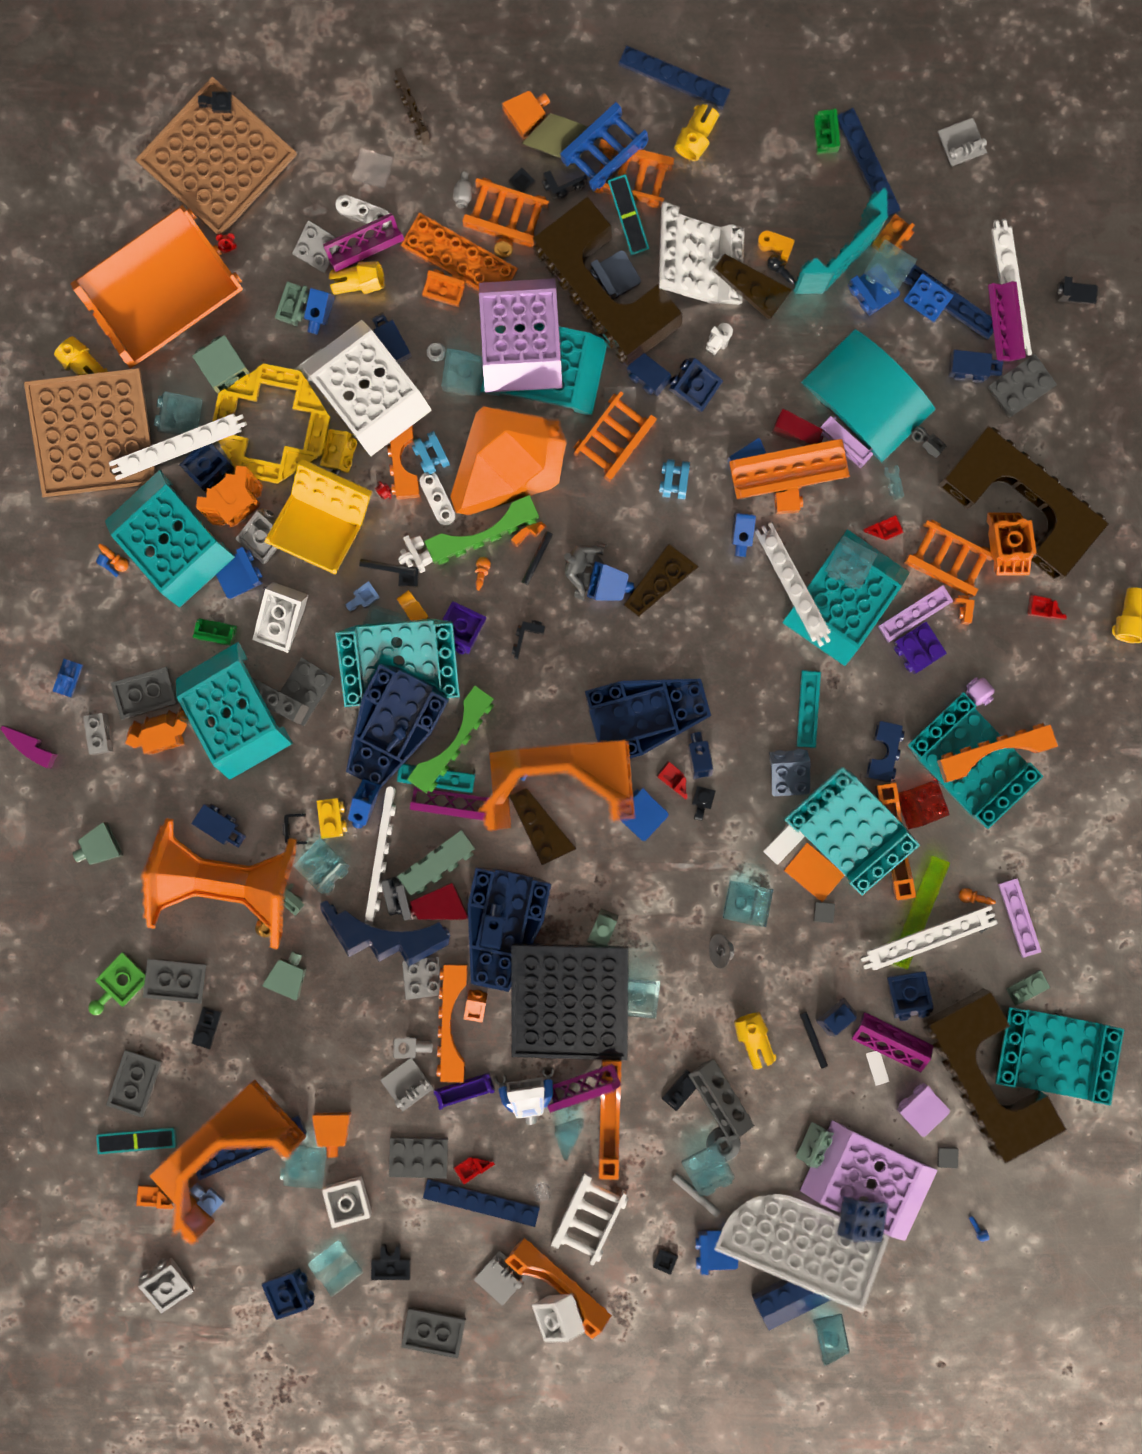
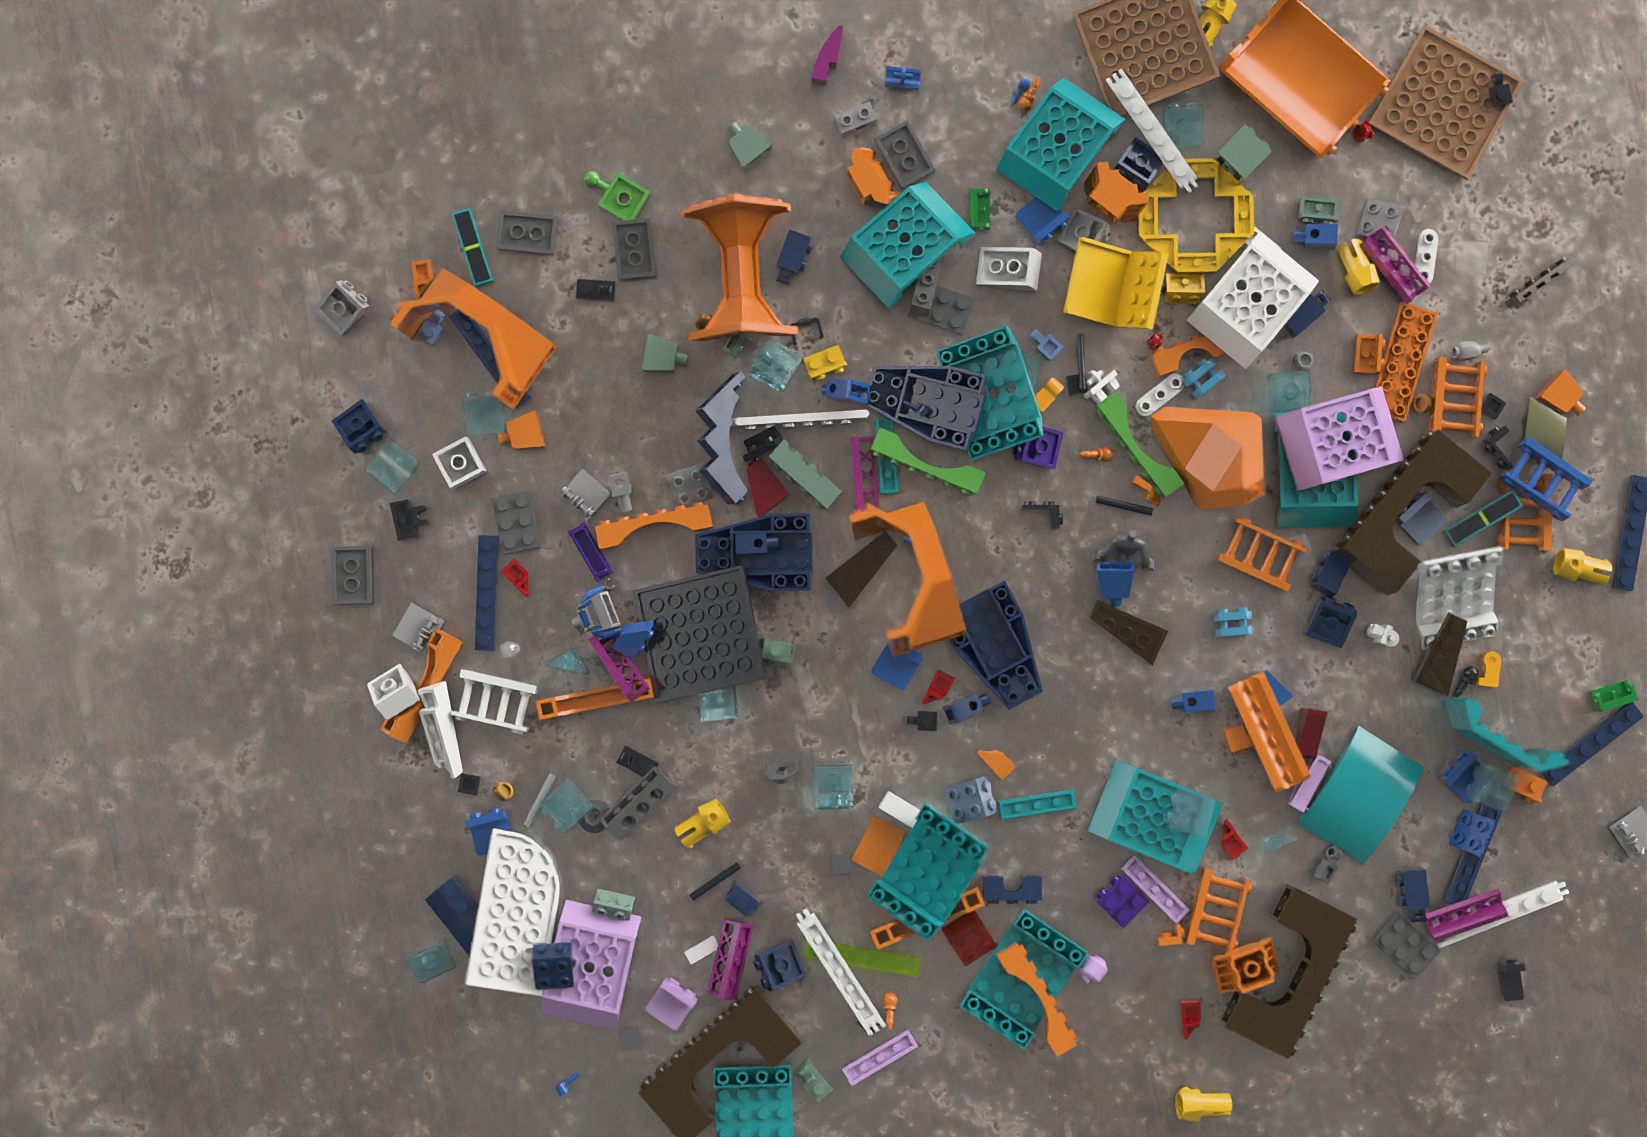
camera: 80 degrees right, 0 degrees up
orange bracket [464,990,488,1023] -> none
white hinge [754,521,830,646] -> none
none -> white wedge [418,681,463,778]
none -> pearl gold tile [493,781,514,802]
none -> blue slope [612,621,654,659]
none -> orange slope [976,750,1016,780]

